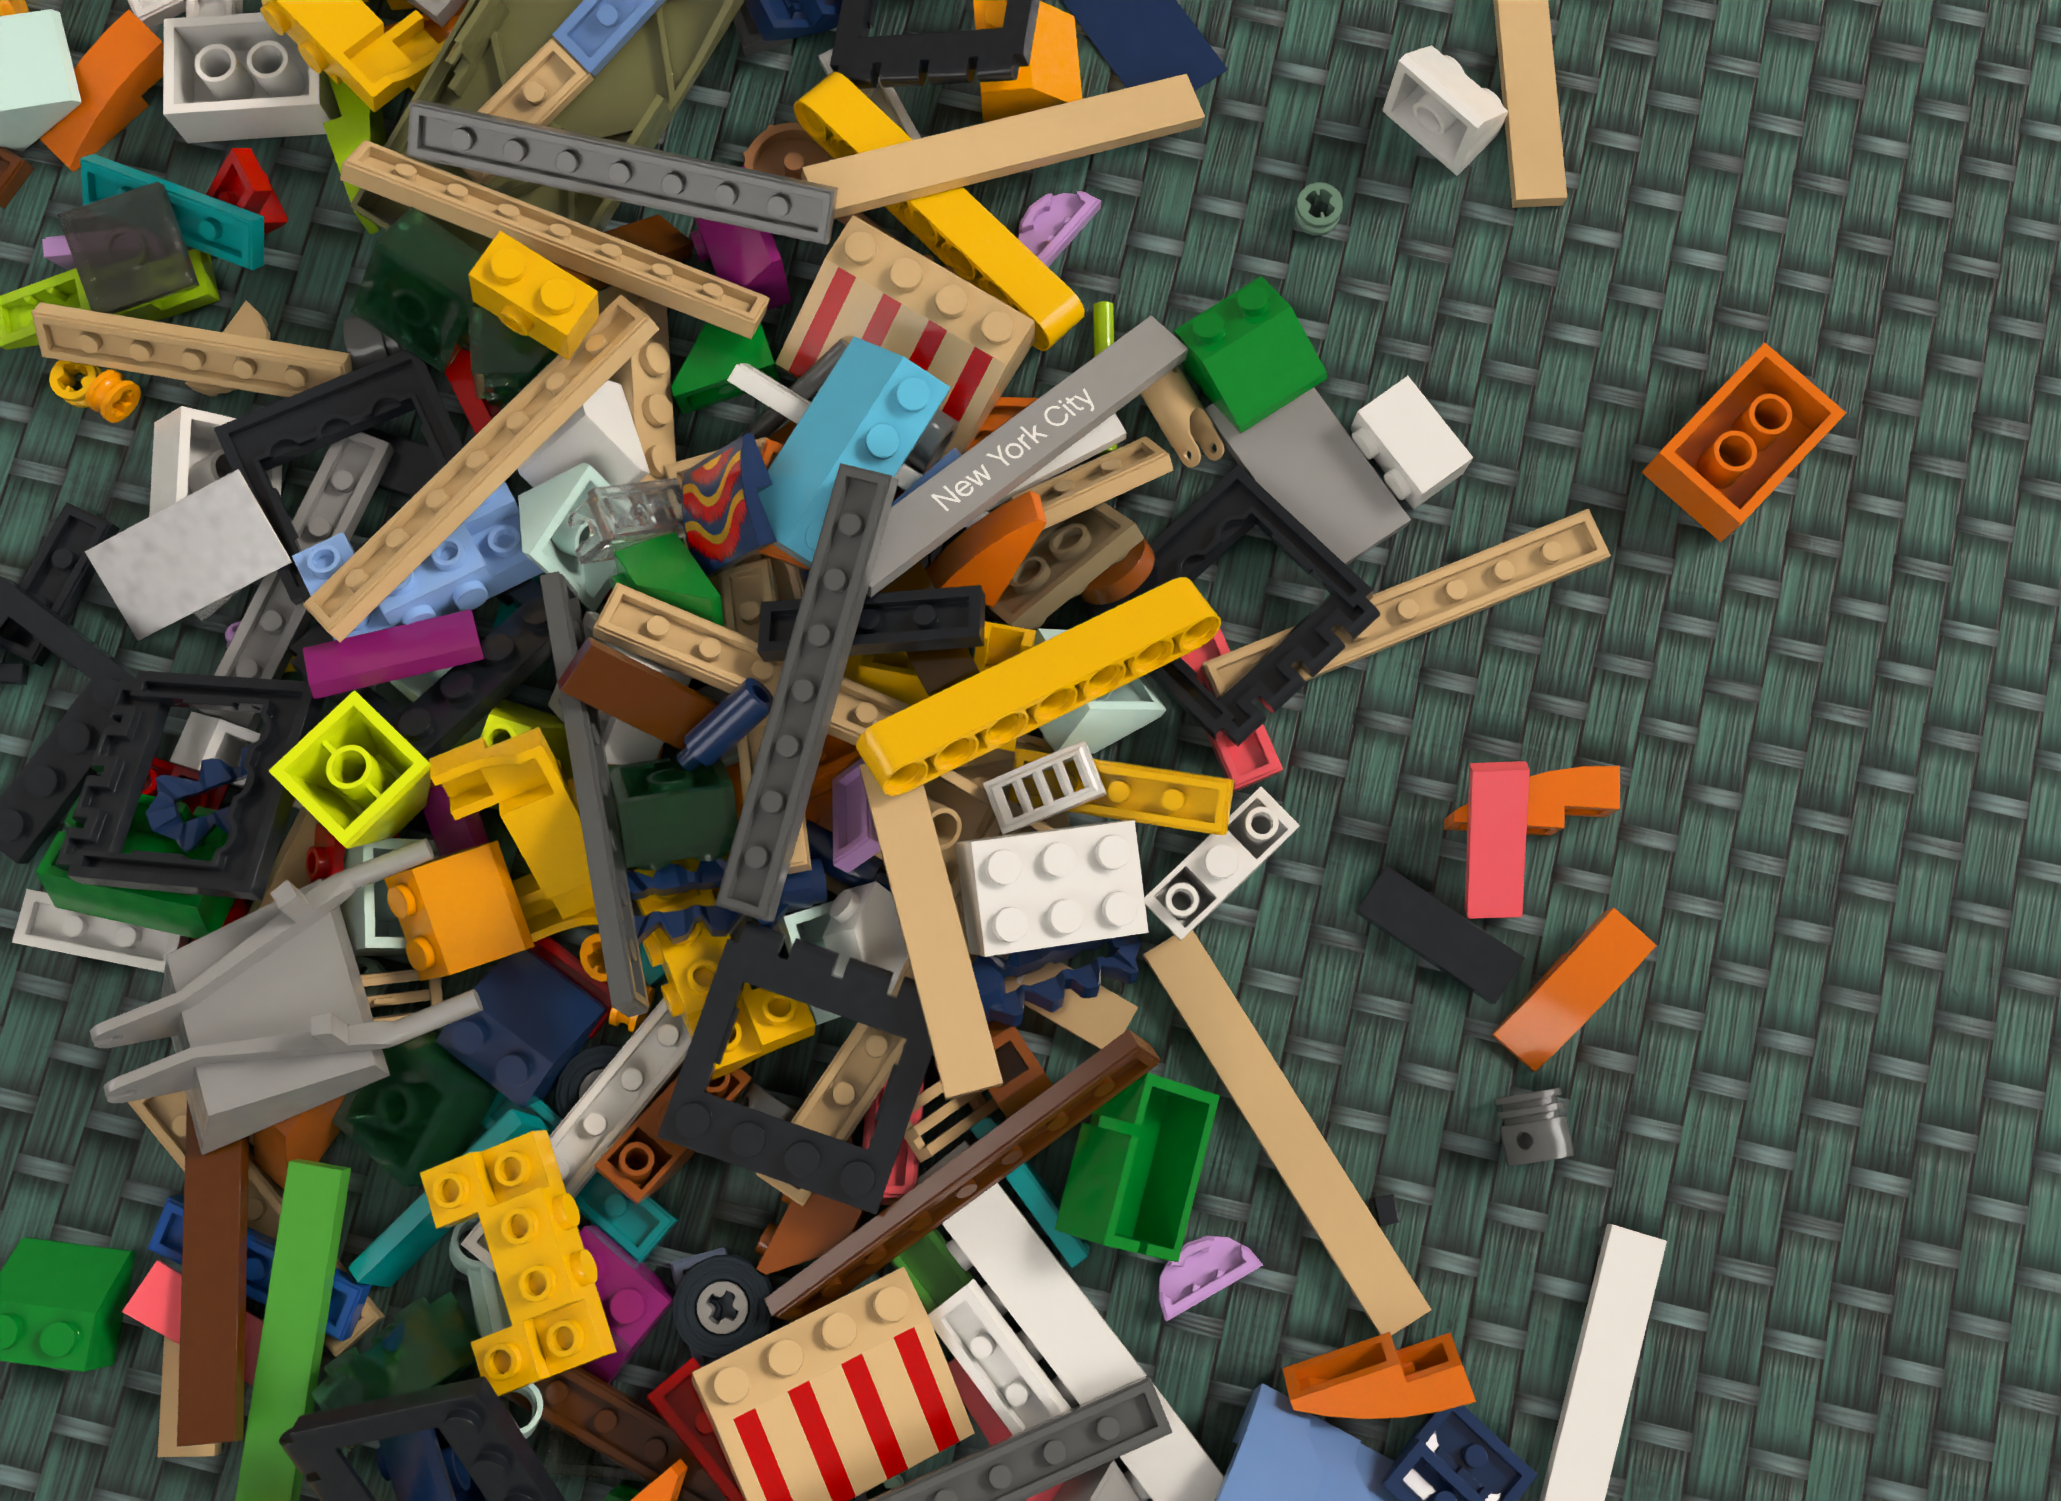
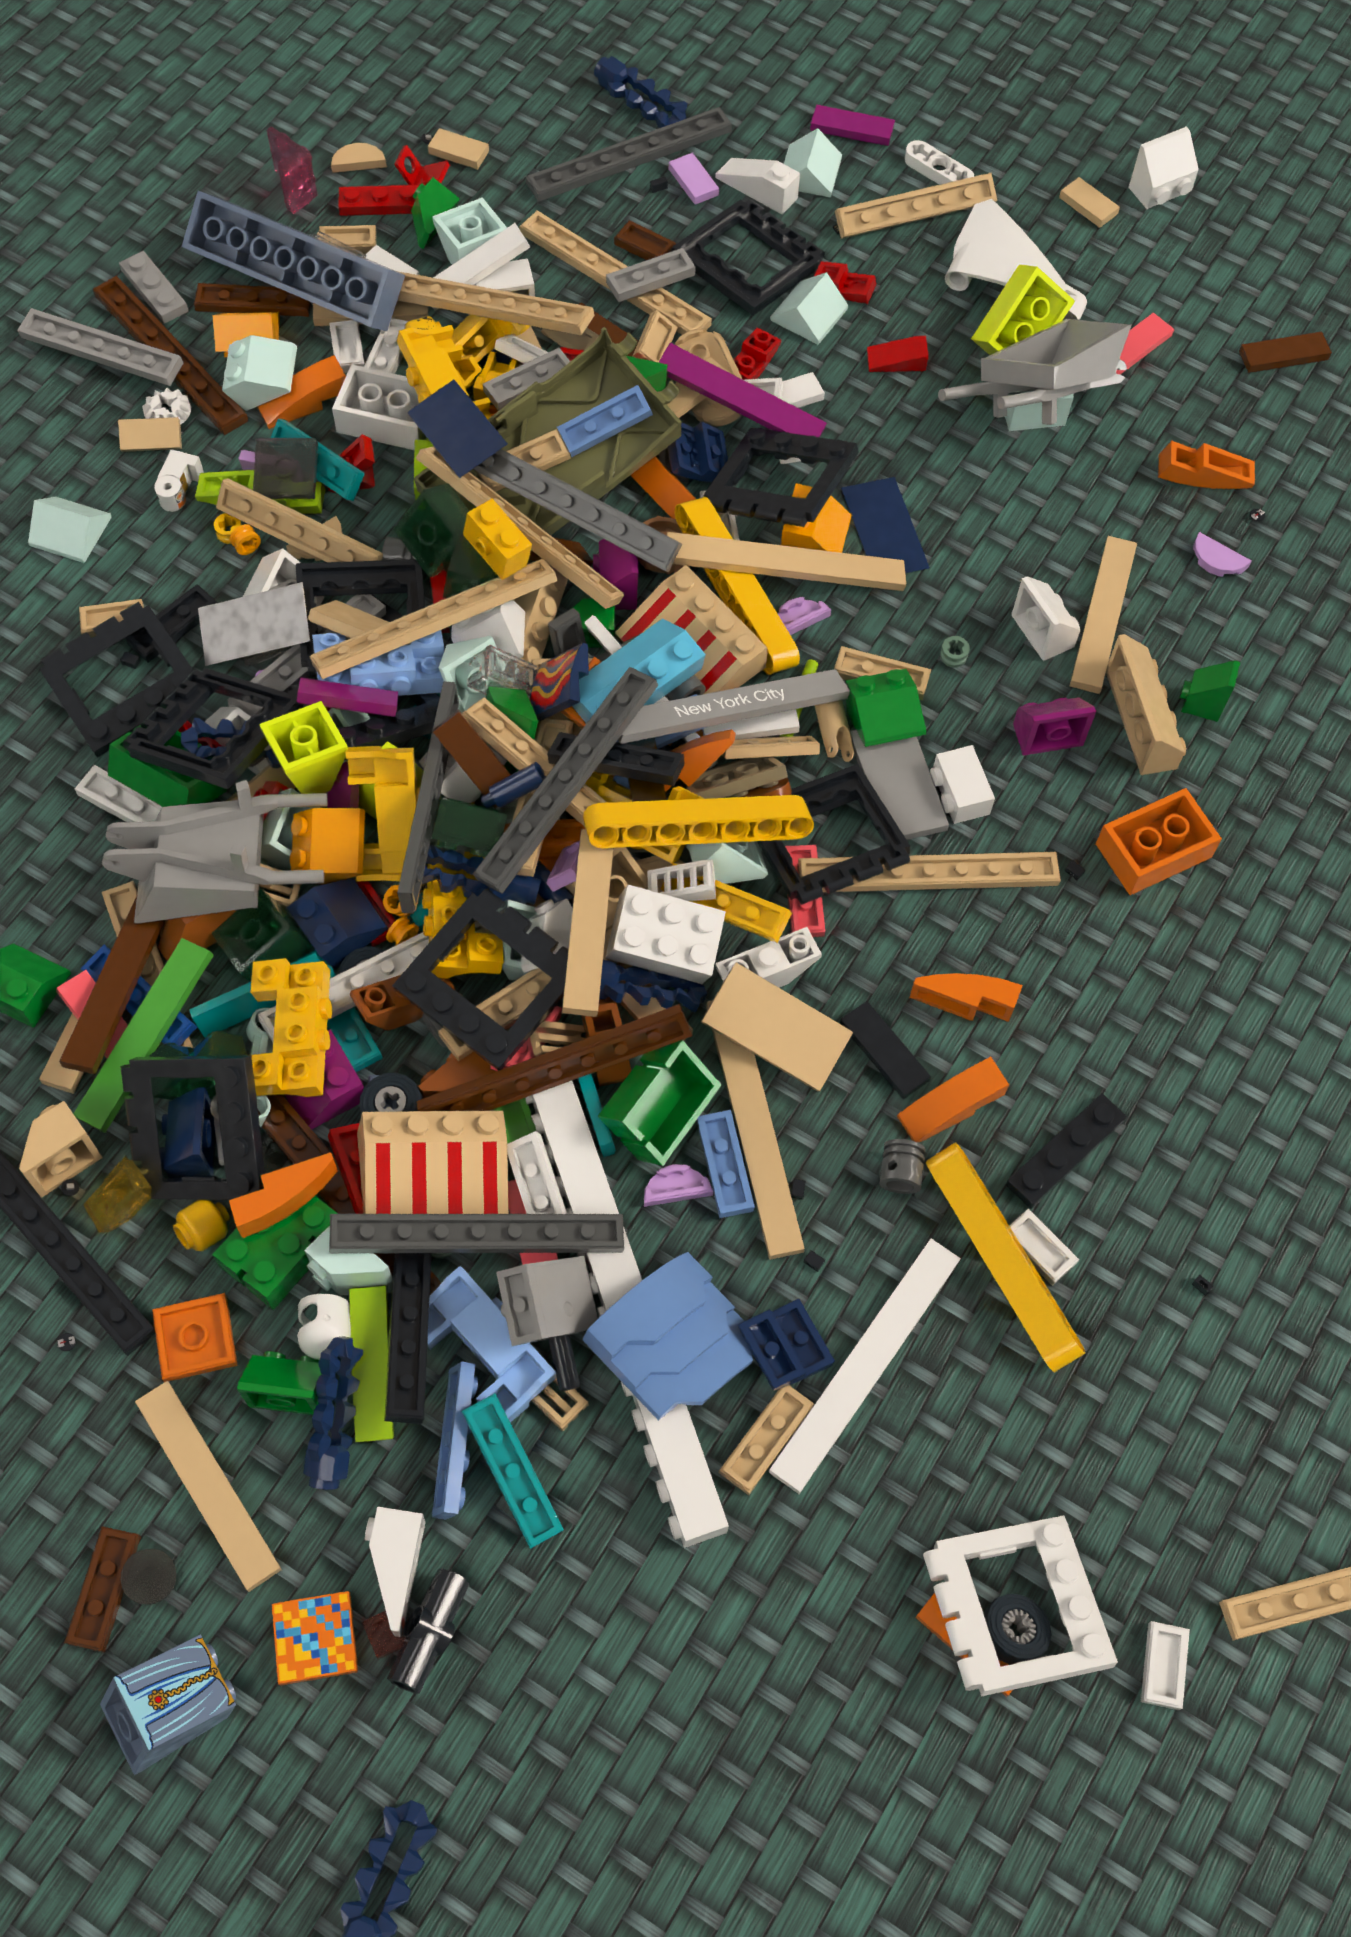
camera: 15 degrees right, 15 degrees down
orange slope [1283,1332,1476,1419] -> none
coral tile [1464,761,1530,919] -> none
none -> tan tile [308,600,389,639]
none -> dark blue sticker [407,379,508,478]
none -> dark grey tile [548,608,589,658]
none -> orange tile [631,456,696,519]
none -> medium blue plate [696,1110,755,1218]
none -> tan tile [701,962,853,1092]
none -> black piece [803,1250,825,1272]
none -> tan tile [834,646,931,700]
none -> yellow beam [926,1142,1086,1372]
none -> black plate [1006,1093,1127,1209]
none -> white tile [1009,1209,1079,1286]
none -> magenta slope [1013,697,1096,756]
none -> black piece [1065,860,1085,881]
none -> tan slope [1106,634,1186,775]
none -> green slope [1179,660,1240,722]
none -> black piece [1192,1274,1214,1296]

